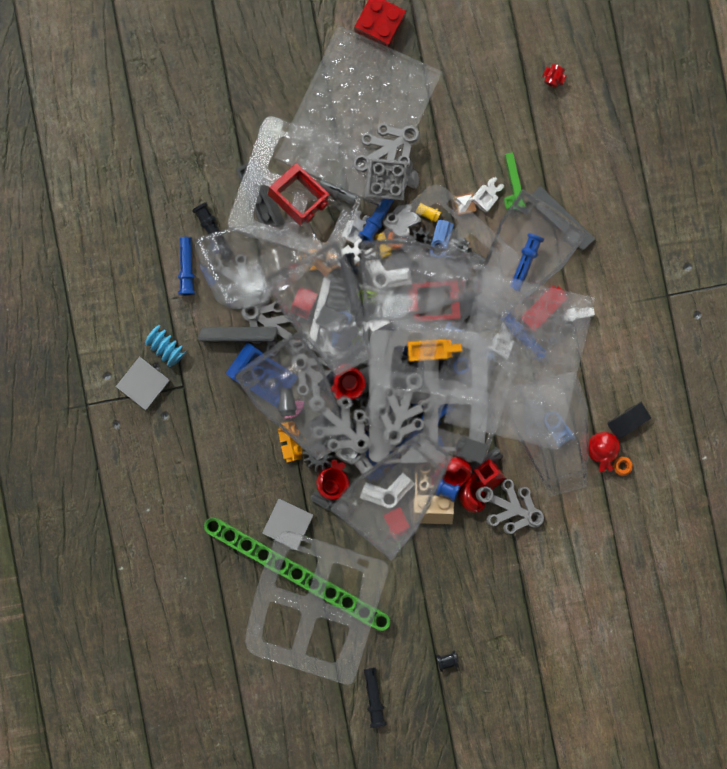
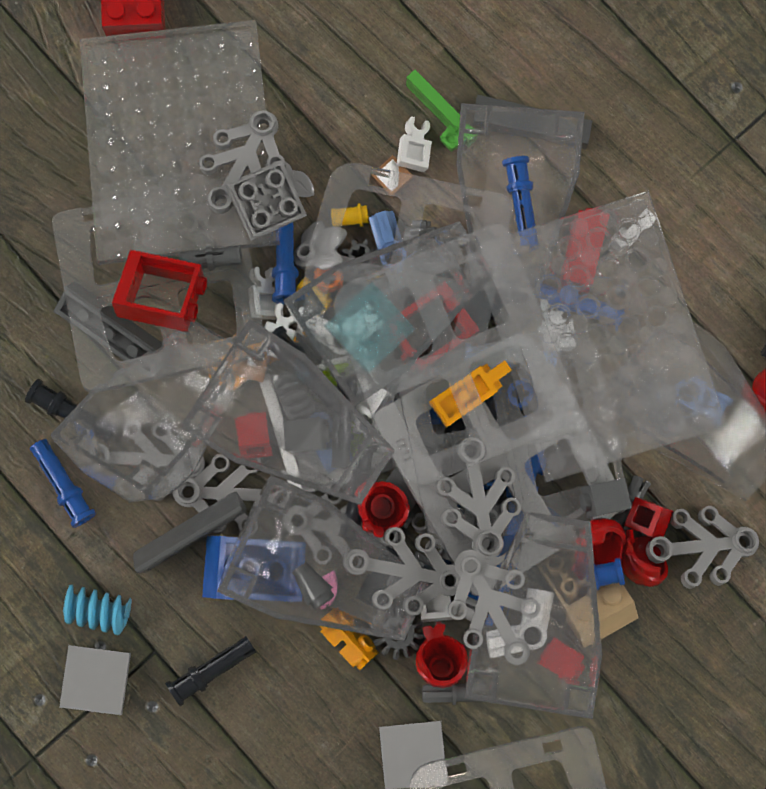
camera: 30 degrees left, 5 degrees down
none -> black pin [165,636,257,706]
none -> clear light blue tile [324,282,415,373]
none -> light grey plant [448,549,540,665]

